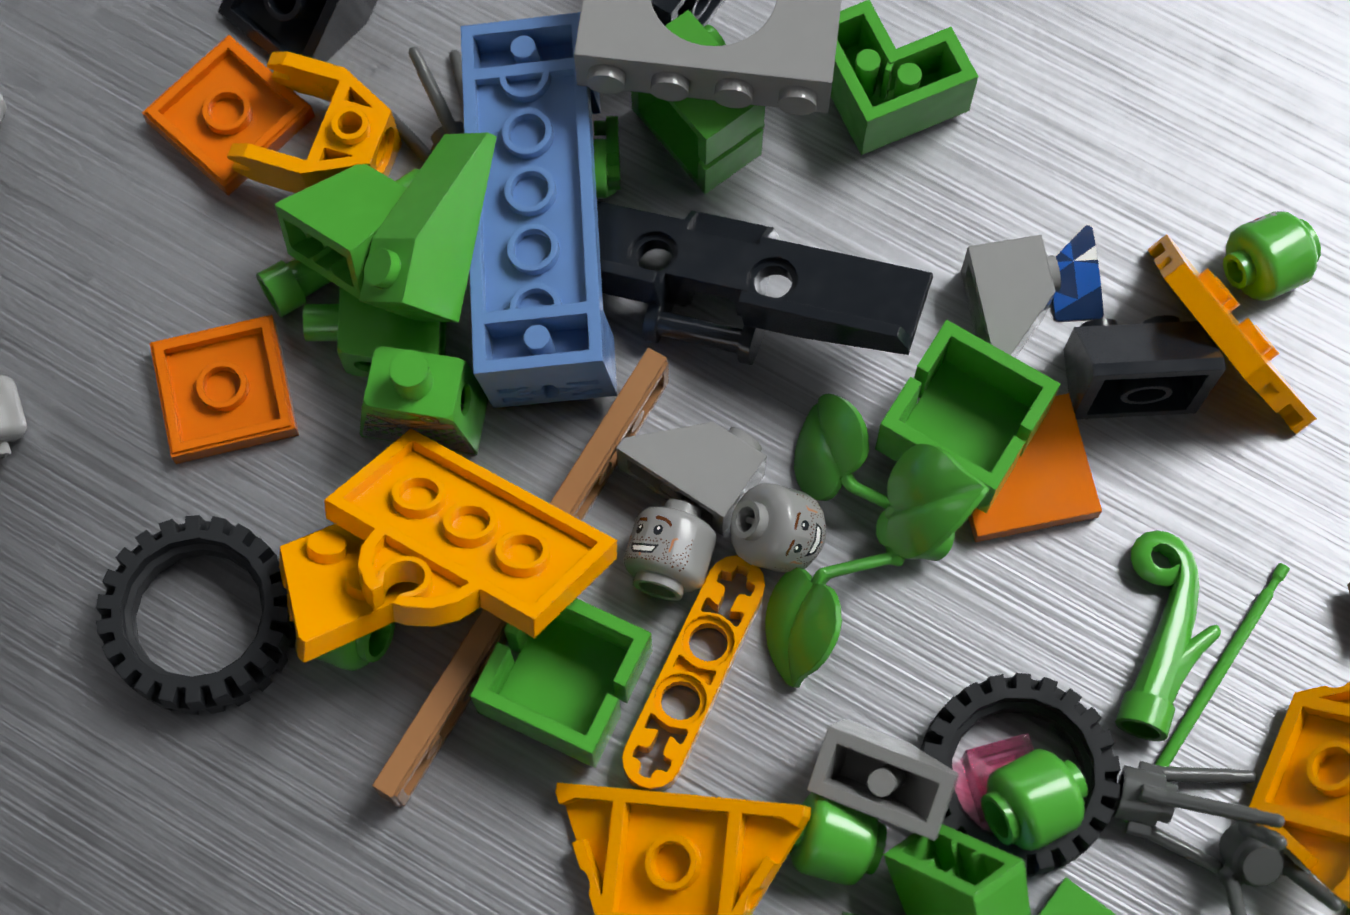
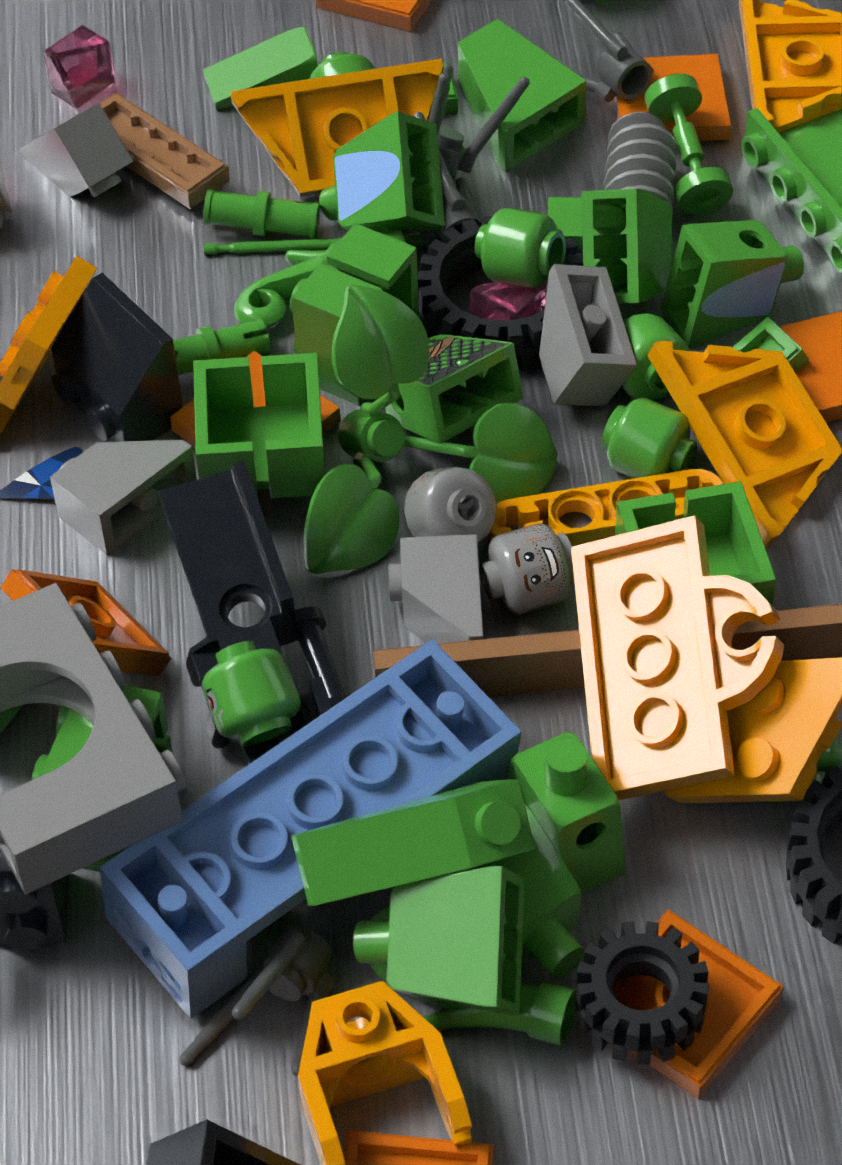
camera: 125 degrees left, 20 degrees down
none -> orange tile [0,569,171,676]
none -> bright green pin [173,318,271,375]
none -> bright green head [202,640,301,747]
none -> bright green pin [203,189,320,239]
none -> bright green piece [290,223,419,406]
none -> bright green torso [319,111,445,234]
none -> bright green torso [385,334,524,444]
none -> black tyre [576,921,709,1065]
none -> bright green head [601,398,697,478]

